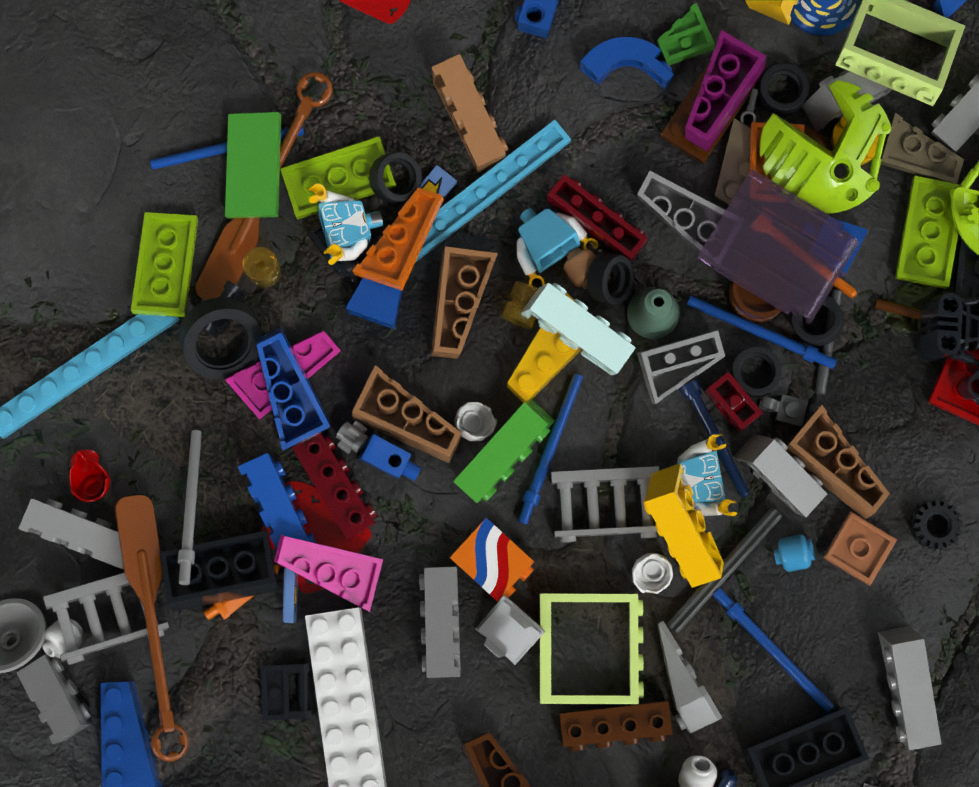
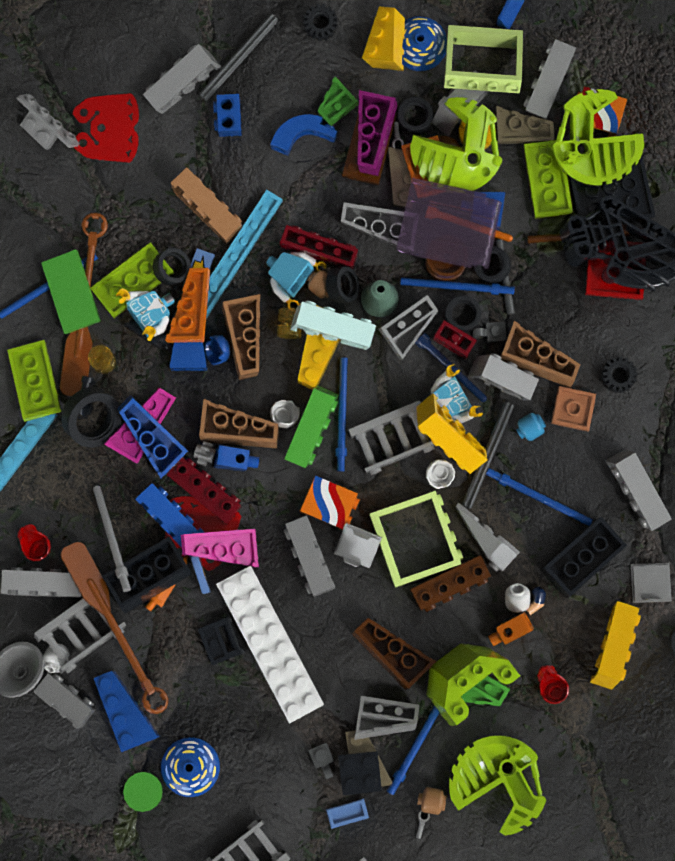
camera: 20 degrees left, 0 degrees up
none -> blue hair [205,335,231,365]

